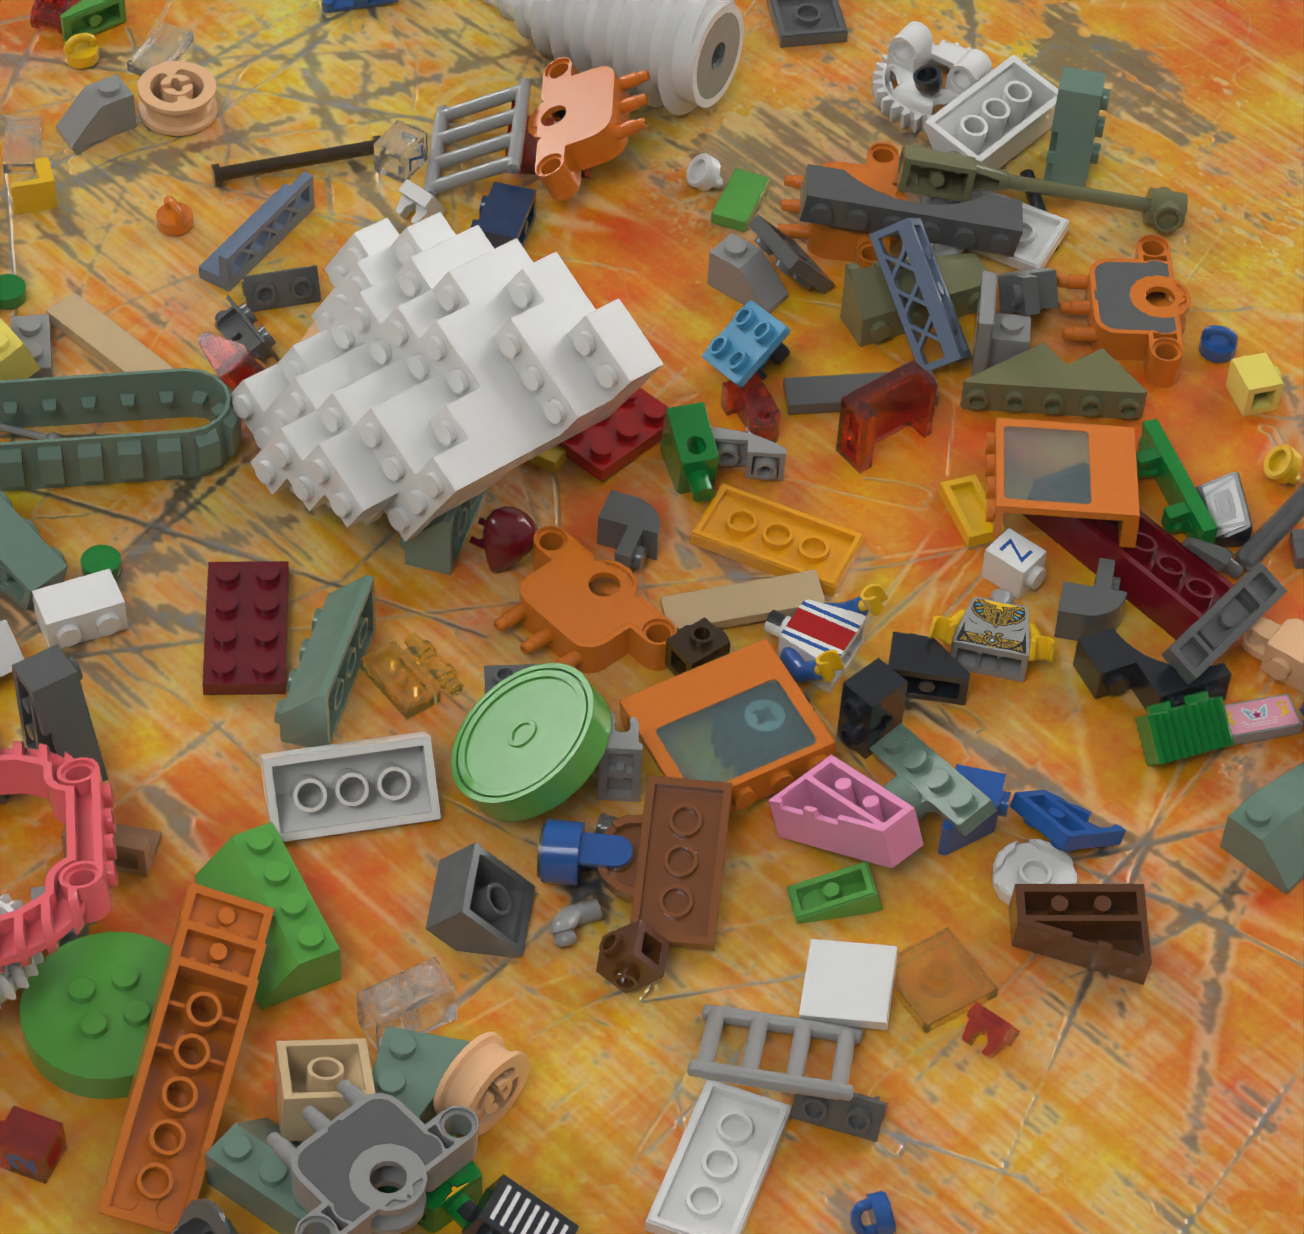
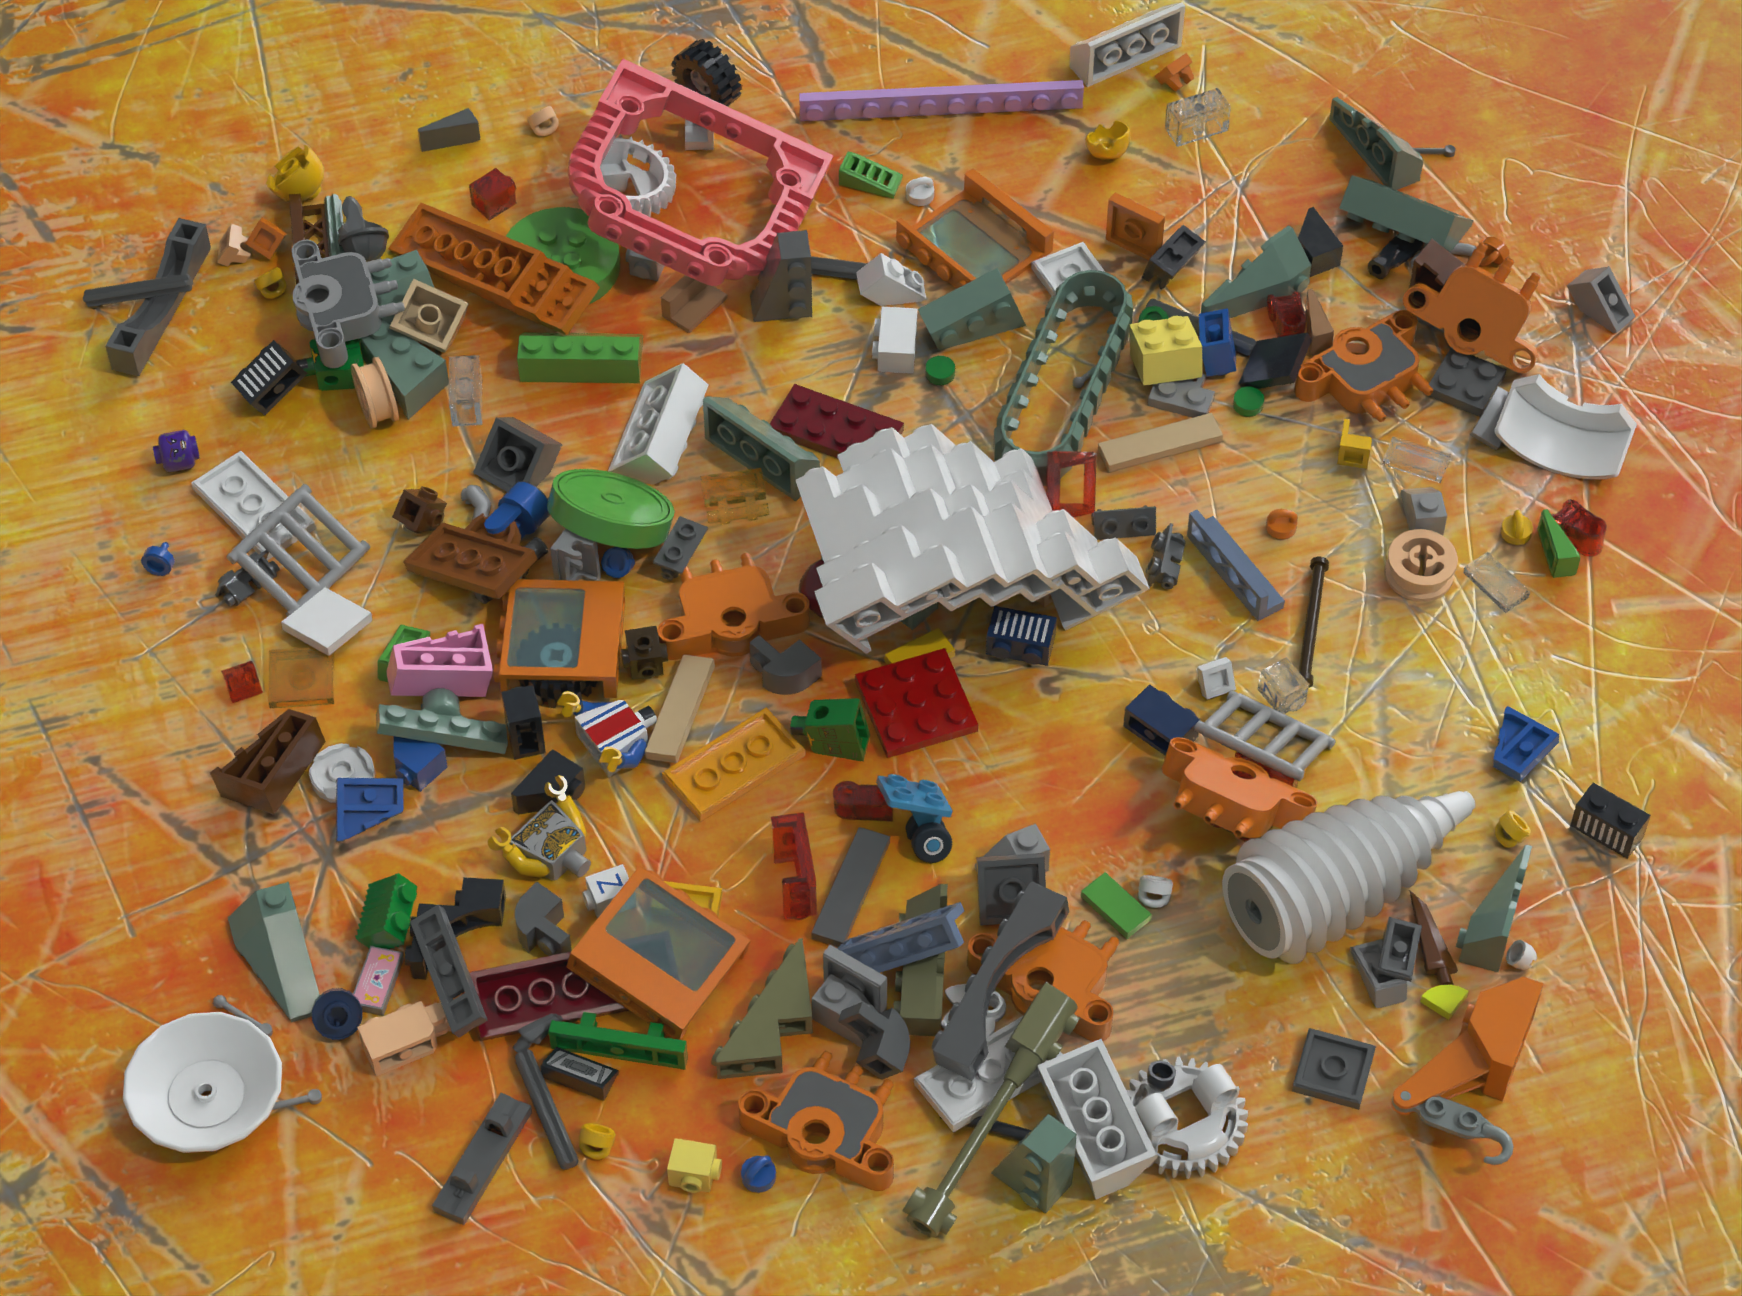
camera: 120 degrees right, 5 degrees up
light grey slope [711,427,786,481] -> none

